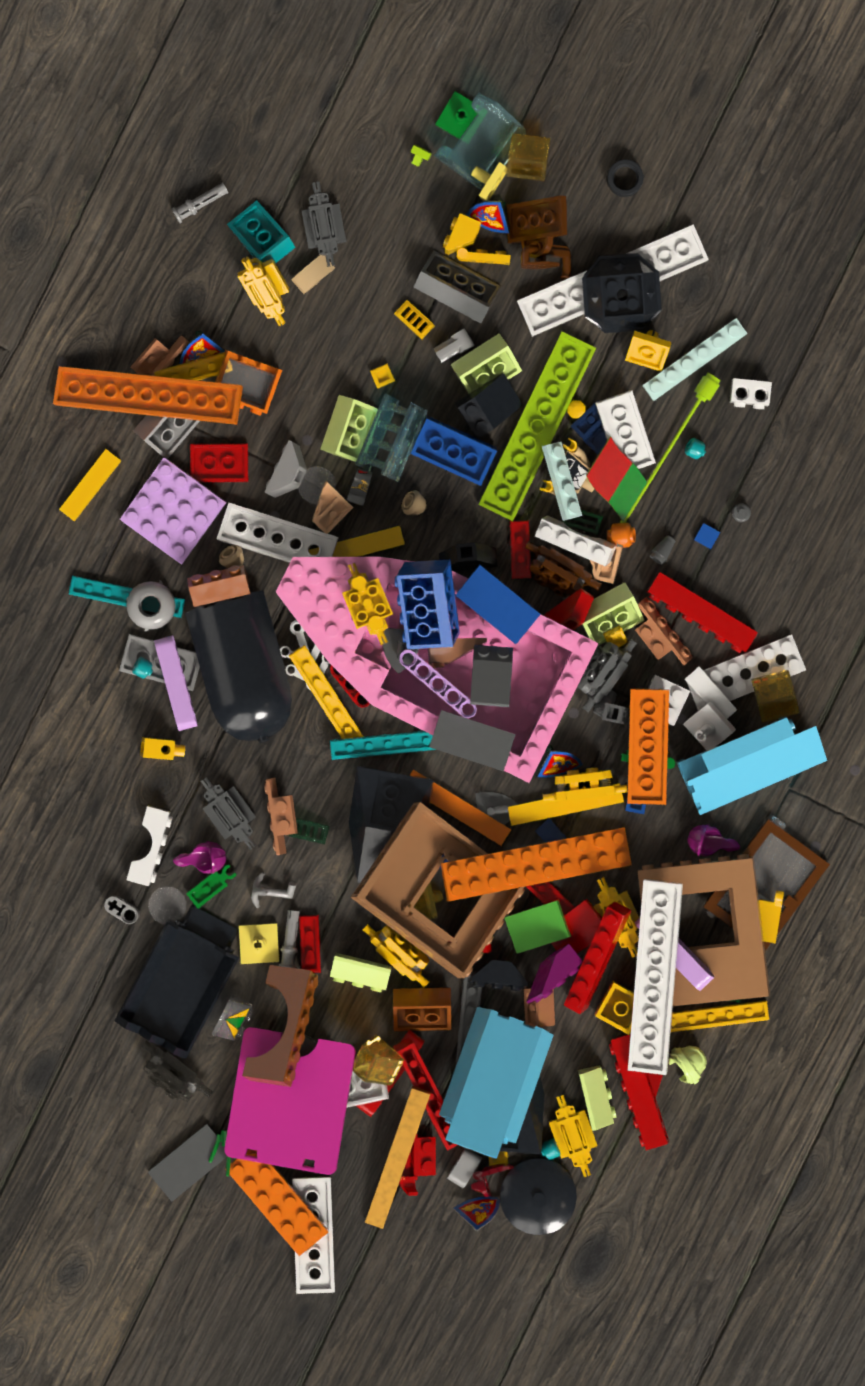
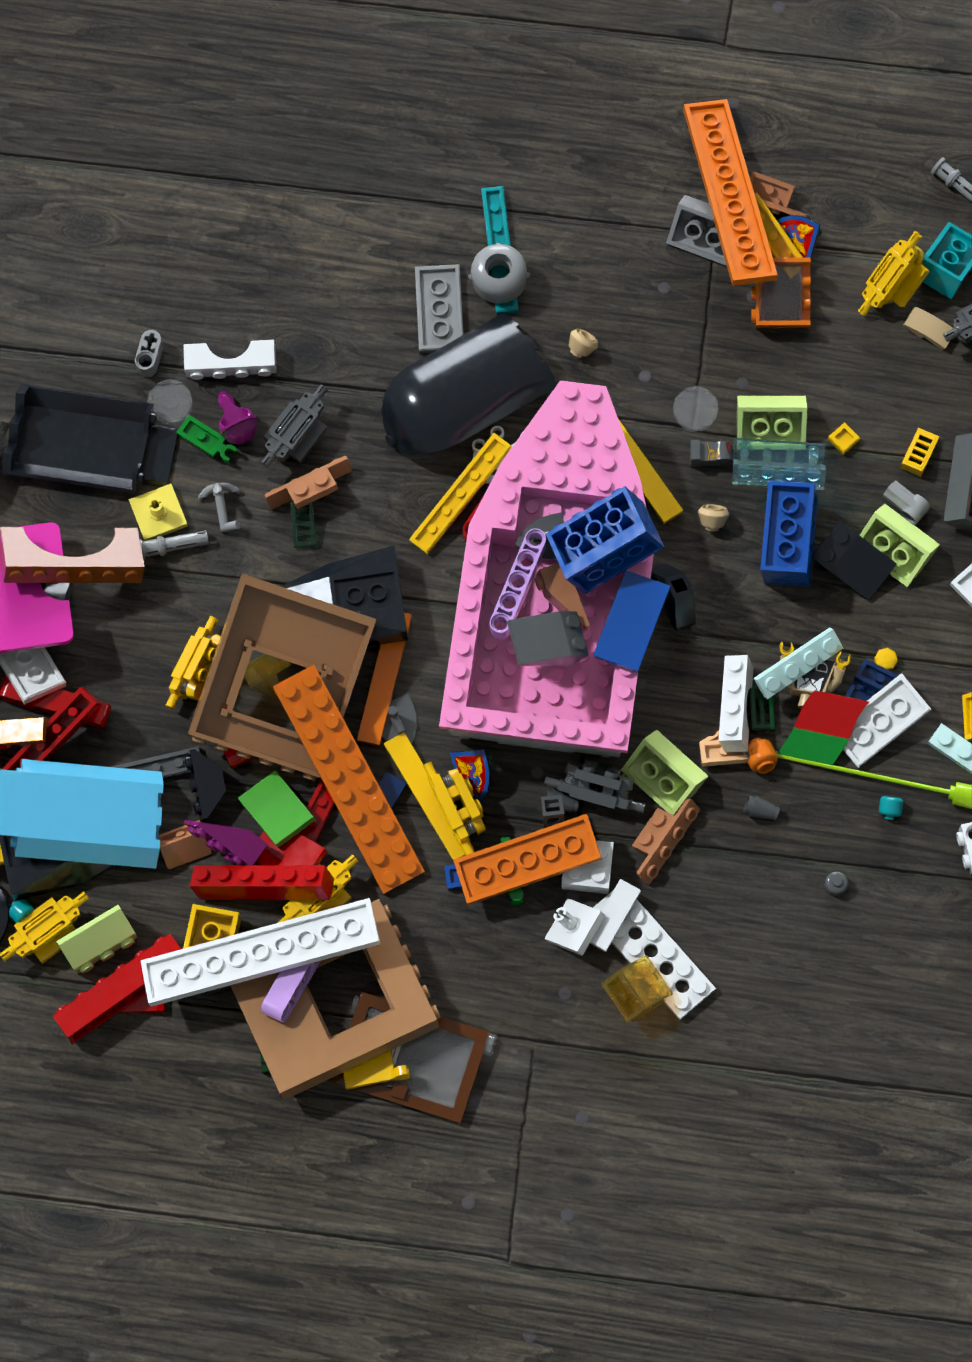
camera: 80 degrees right, 15 degrees down
yellow tile [59,449,121,521] -> none
lavender plate [120,457,227,565] -> none
teal piece [132,657,153,679] -> none
yellow torso [140,737,185,760] -> none
lavender beam [154,635,198,731] -> none
slope [187,565,250,607] -> none
red tile [190,444,248,483] -> none
clear slope [212,994,254,1041] -> none
white plate [217,503,338,563] -> none
light grey slope [265,440,307,498] -> none
red tile [299,915,321,973] -> none
light nougat wing [312,481,353,534] -> none
teal tile [330,731,436,760] -> none
yellowish green slope [330,953,392,992] -> none
yellow piece [342,563,393,645] -> none
clear yellow slope [353,1035,405,1086] -> none
dark orange slope [393,988,451,1031] -> none
dark grey tile [429,710,516,771] -> none
lime plate [478,332,596,521] -> none
red tile [510,521,531,579] -> none
reddish brown piece [525,541,602,598] -> none
red slope [543,588,594,631] -> none
yellow tile [603,625,628,648] -> none
red brick [647,572,758,653] -> none
yellowish green helmet [669,1045,707,1084] -> none
yellow tile [671,1000,769,1032] -> none
medium azure panel [676,716,827,815] -> none
magenta piece [687,824,740,857] -> none
blue tile [694,523,720,549] -> none

